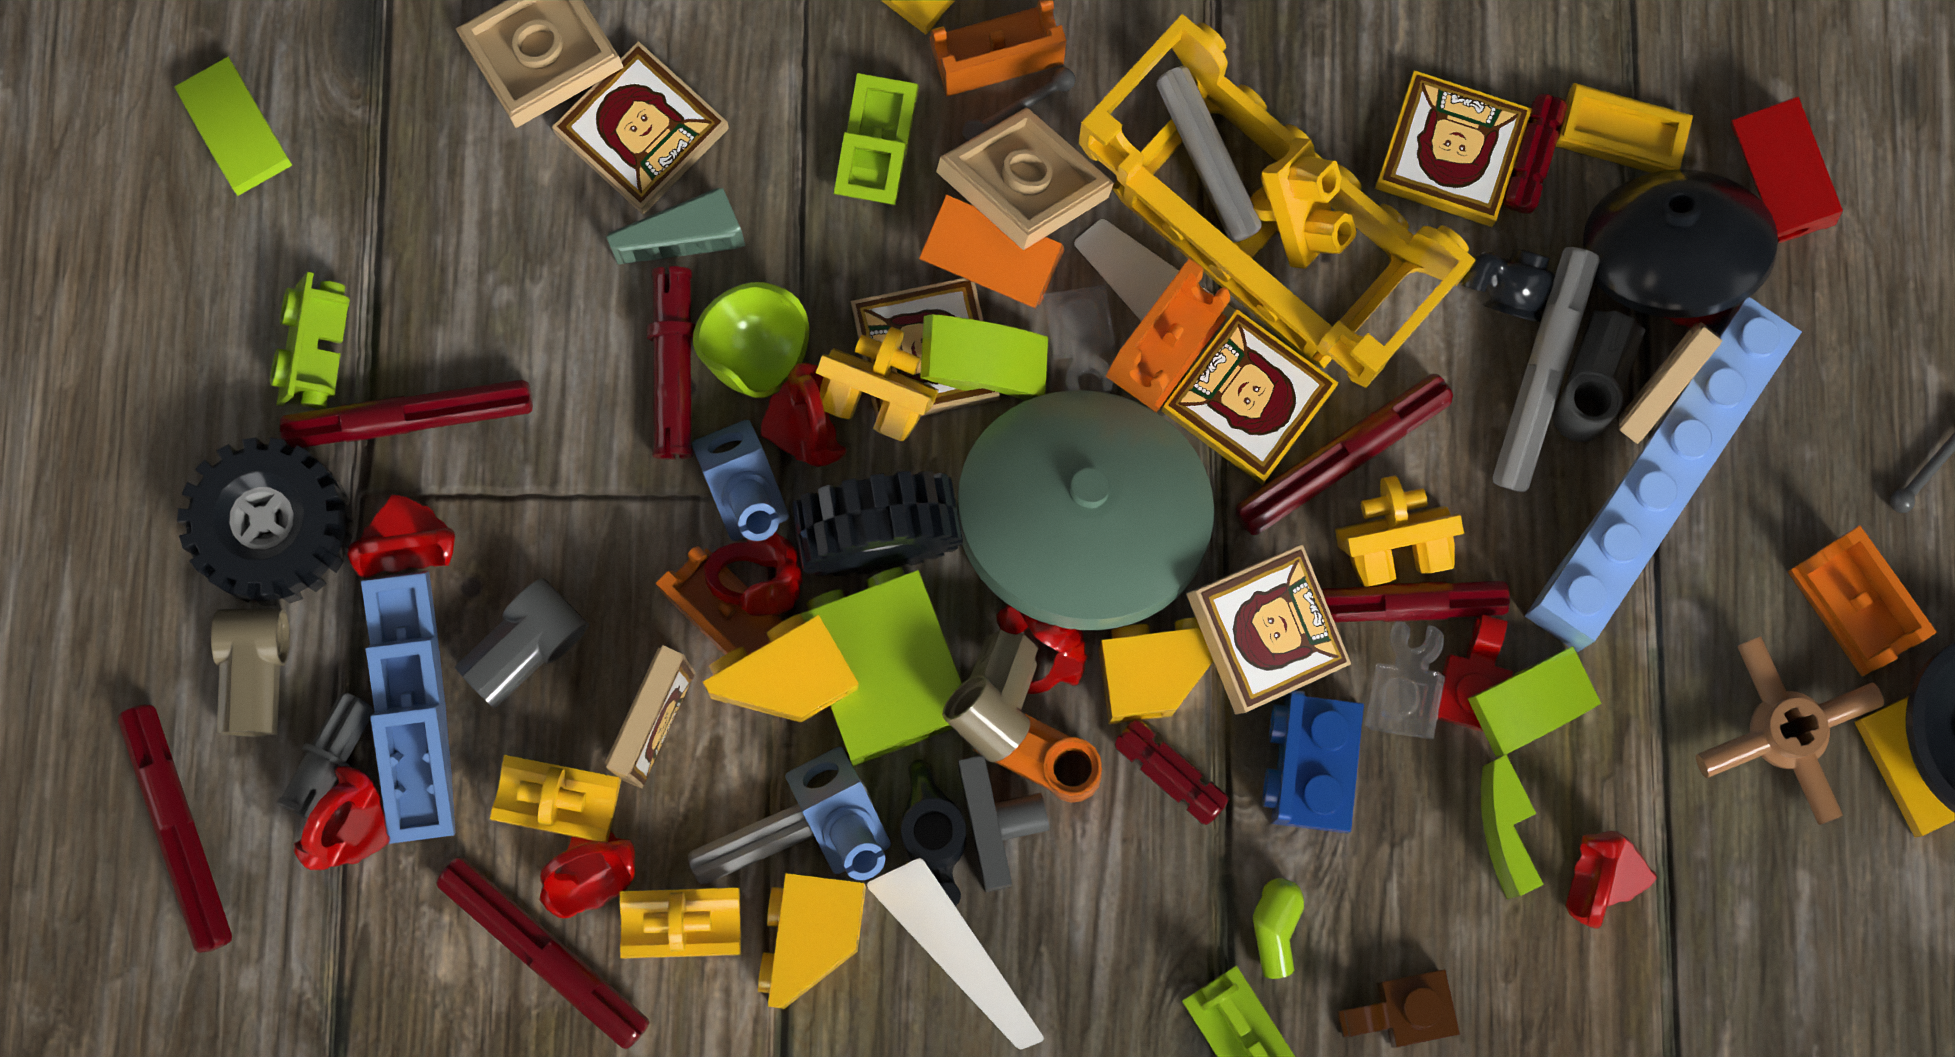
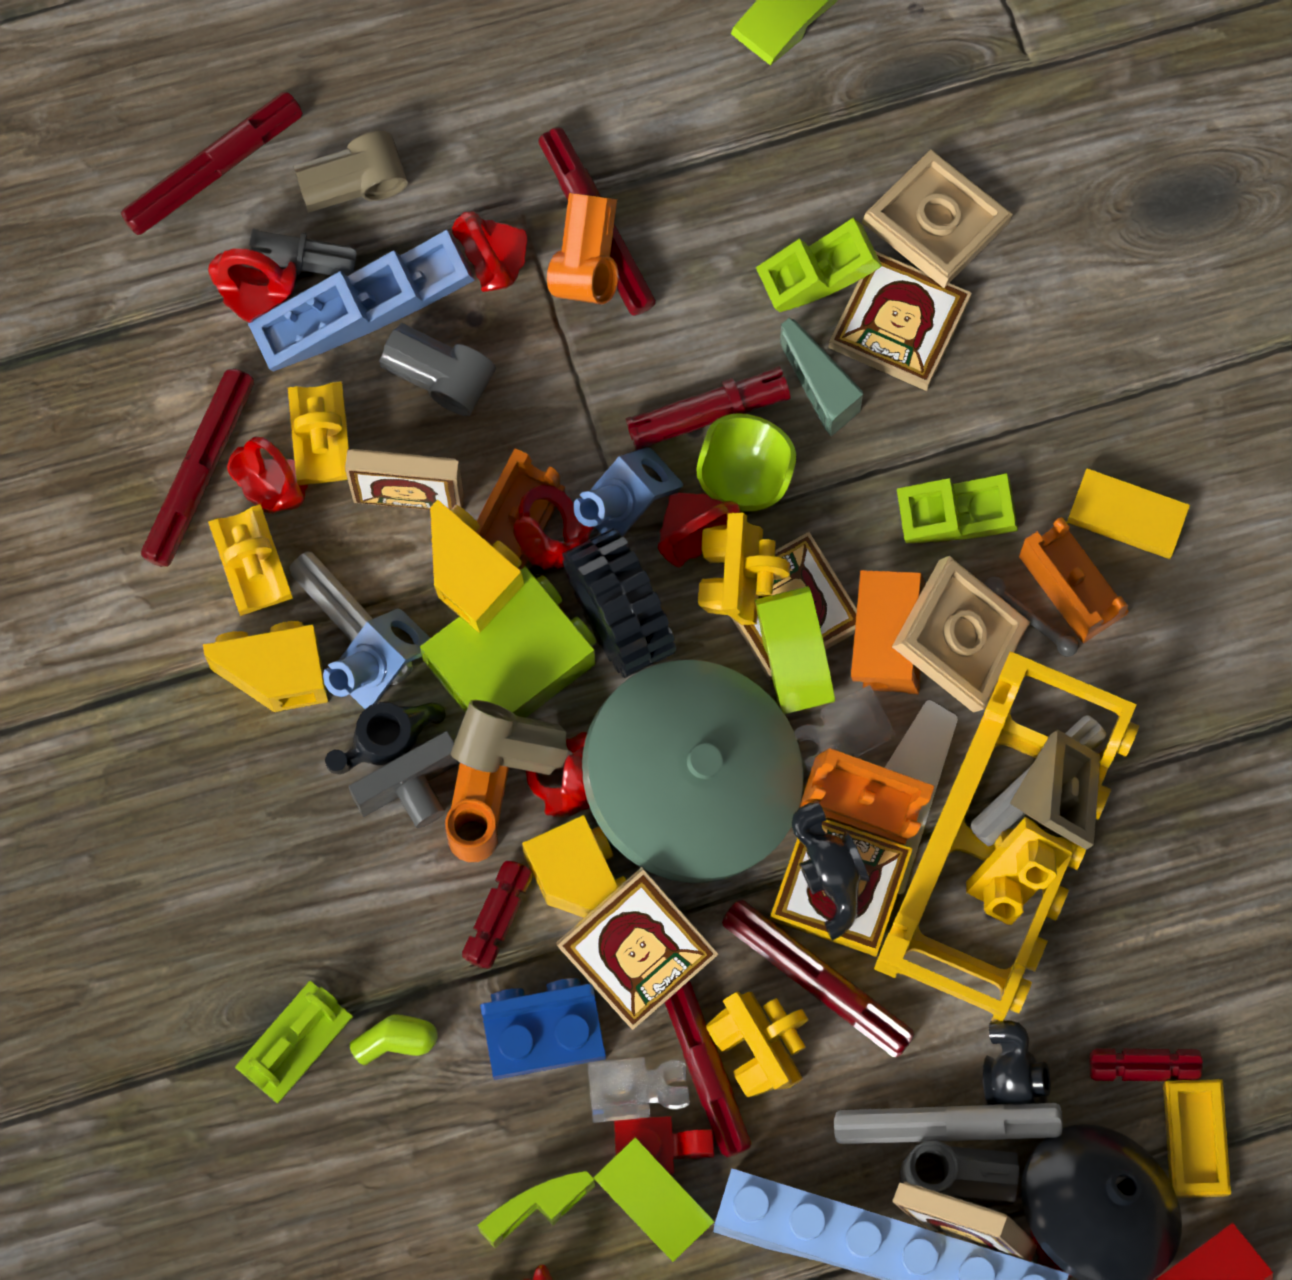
camera: 75 degrees right, 5 degrees down
black wheel [177,437,353,606] -> none
lime hinge [270,272,350,409] -> none
white sticker [867,858,1044,1049] -> none
reddish brown plate [1337,969,1460,1048] -> none
tile [1374,70,1532,227] -> none
none -> orange piece [547,193,618,305]
none -> lime slope [756,217,882,312]
none -> black piece [792,800,870,941]
none -> dark tan slope [1010,730,1101,850]

